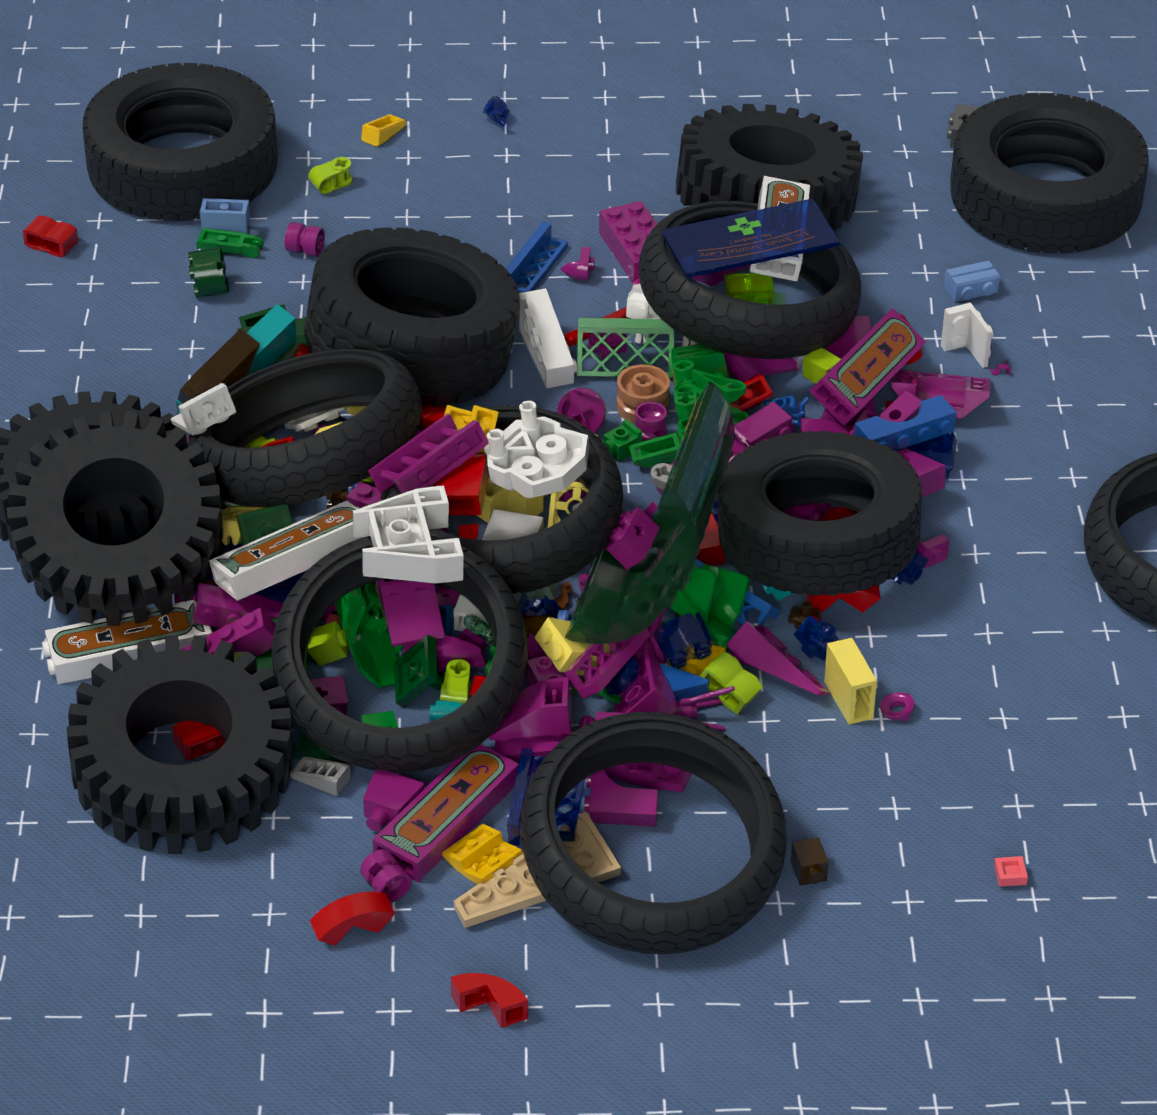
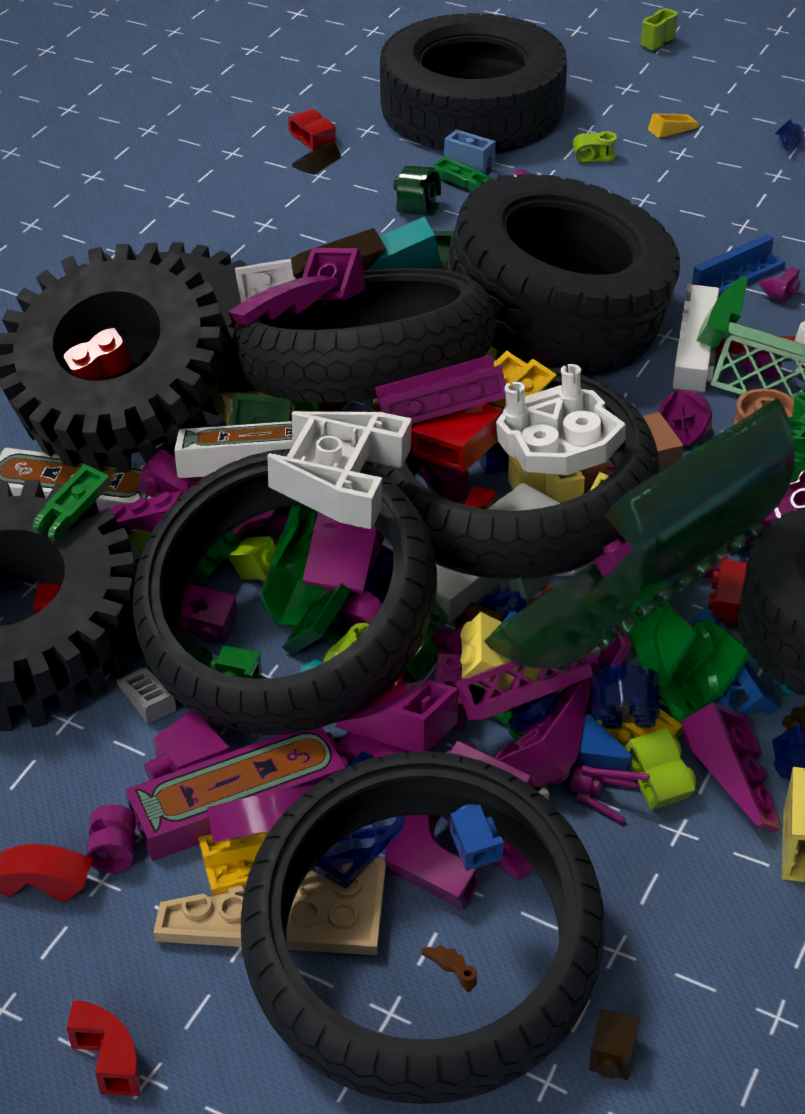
camera: 30 degrees right, 0 degrees up
none -> green hinge [32,464,112,541]
none -> red brick [63,328,132,381]
none -> magenta arch [207,785,313,843]
none -> magenta slope [228,275,339,325]
none -> dark brown slope [292,141,341,175]
none -> magenta slope [302,248,366,300]
none -> reddish brown piece [422,945,477,992]
none -> blue brick [450,804,504,871]
none -> lime brick [640,8,678,51]
none -> green slope [696,276,748,348]

